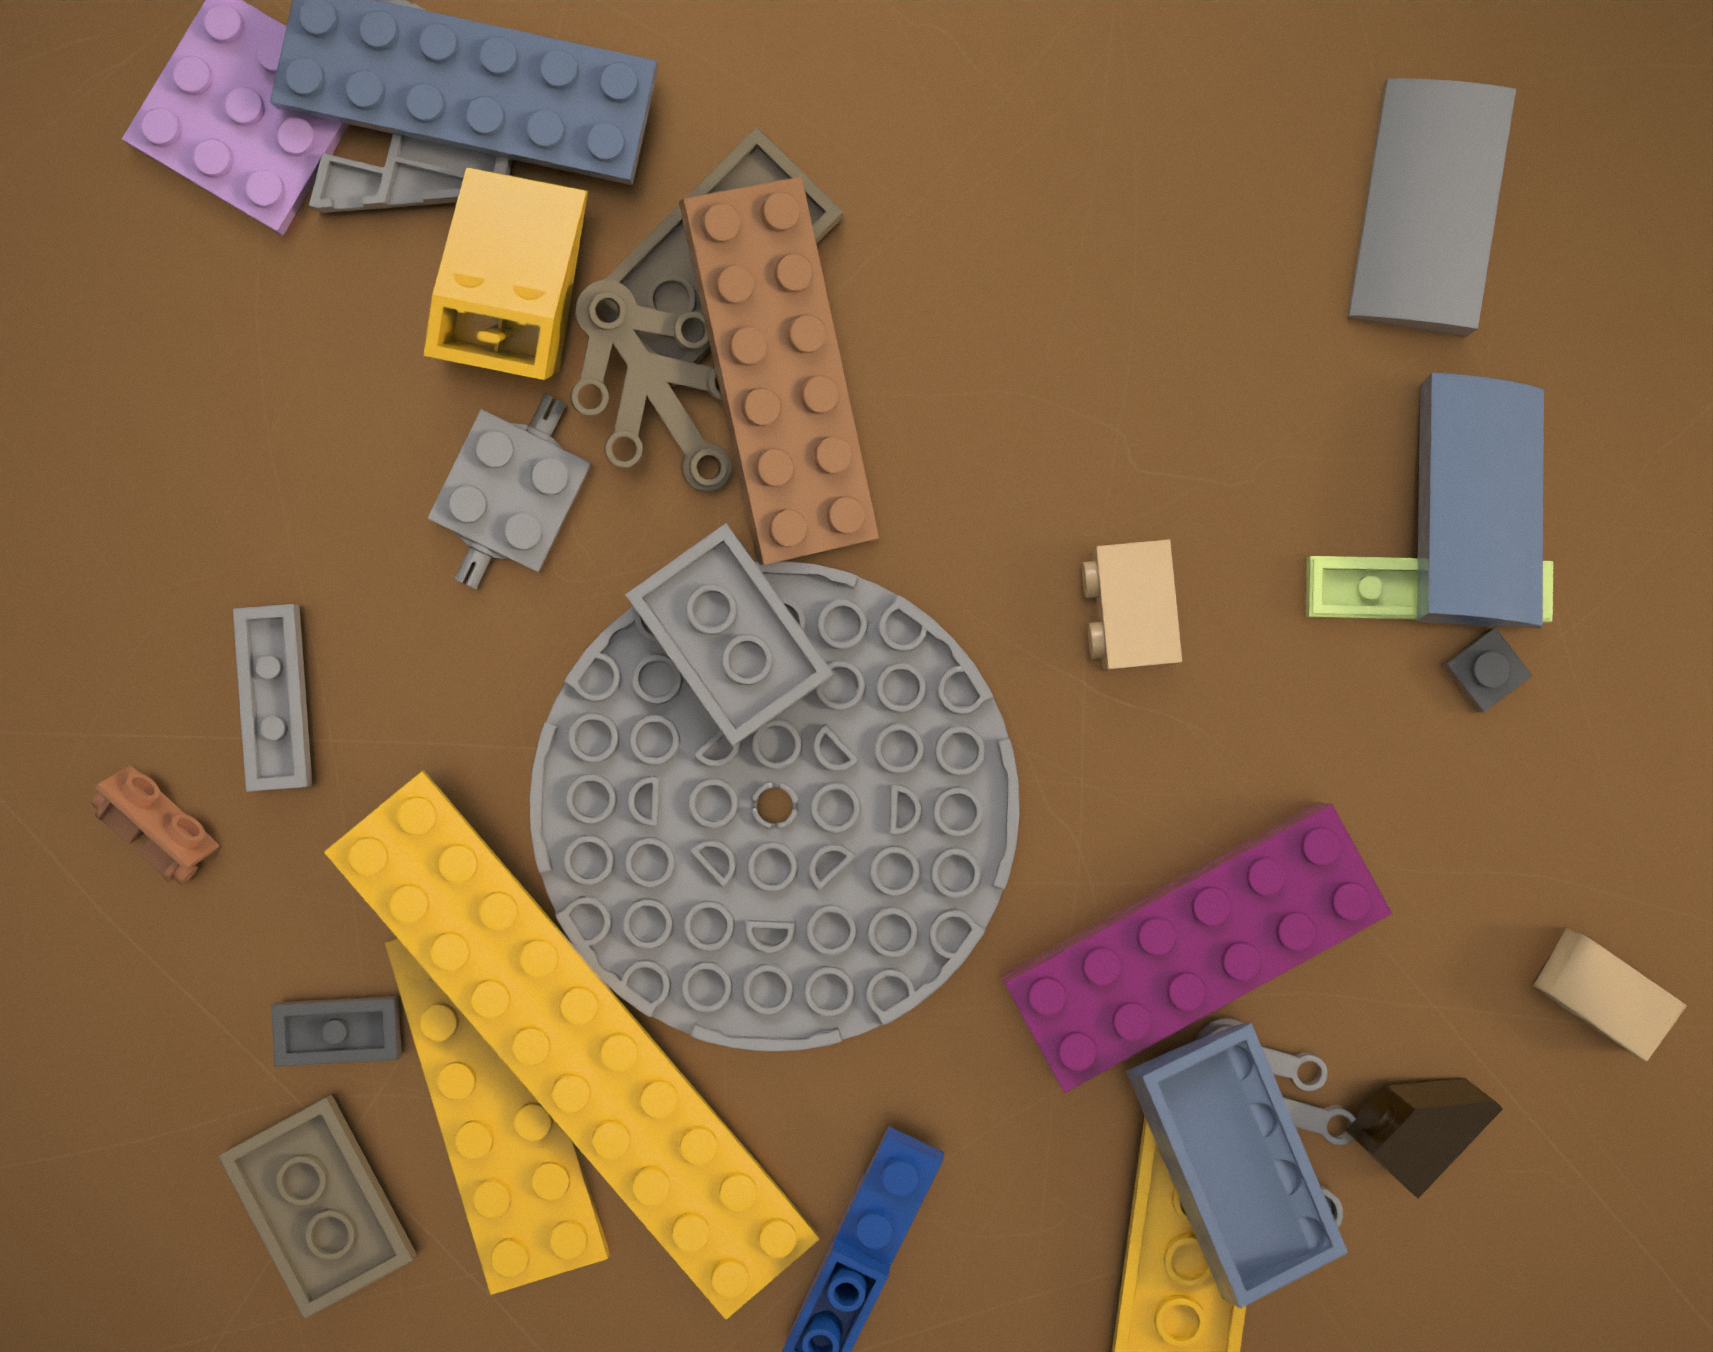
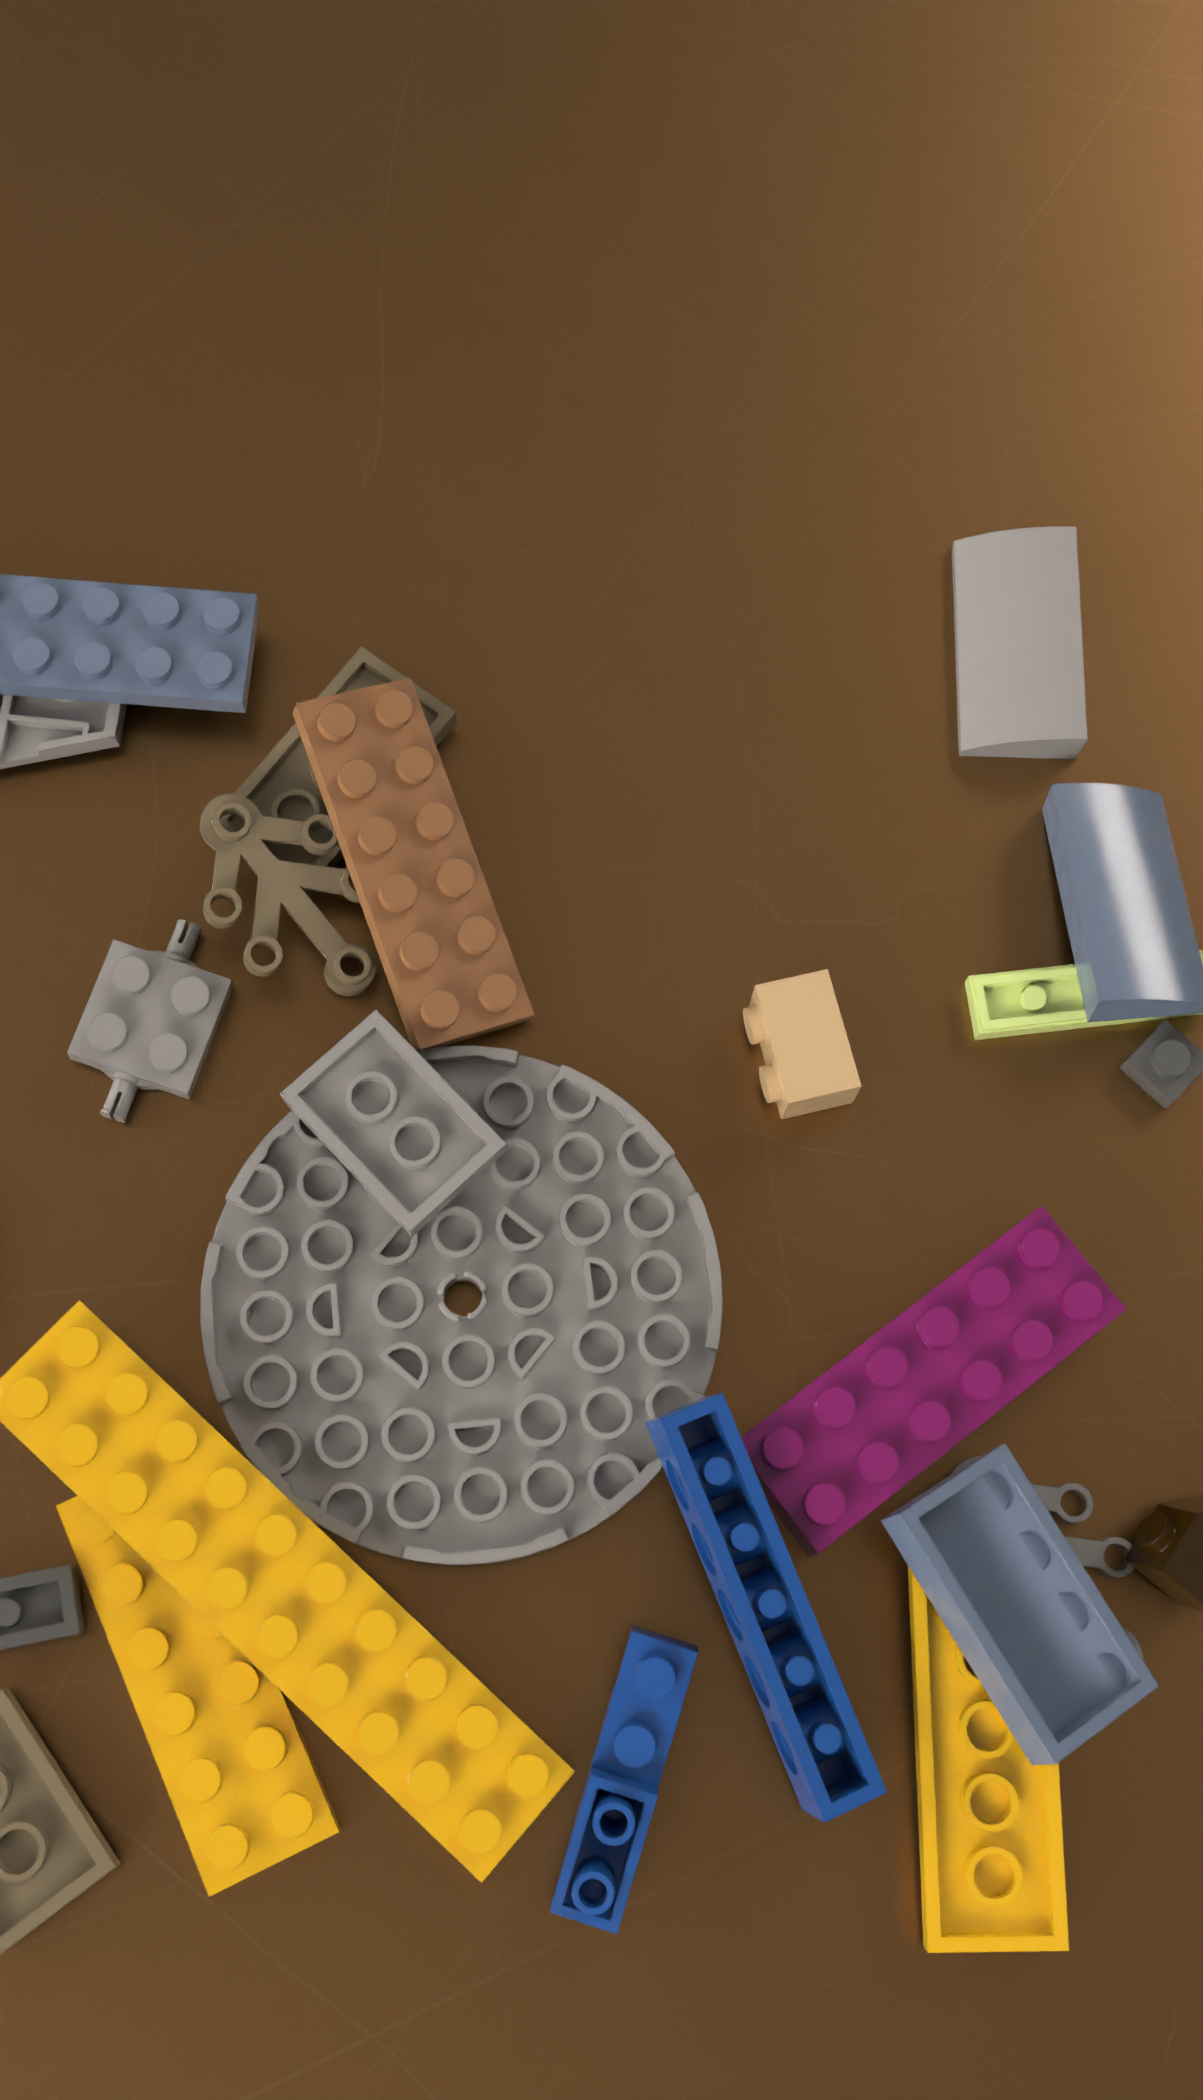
camera: 15 degrees left, 15 degrees down
yellow slope [424,167,588,380] -> none
none -> blue brick [645,1393,887,1823]

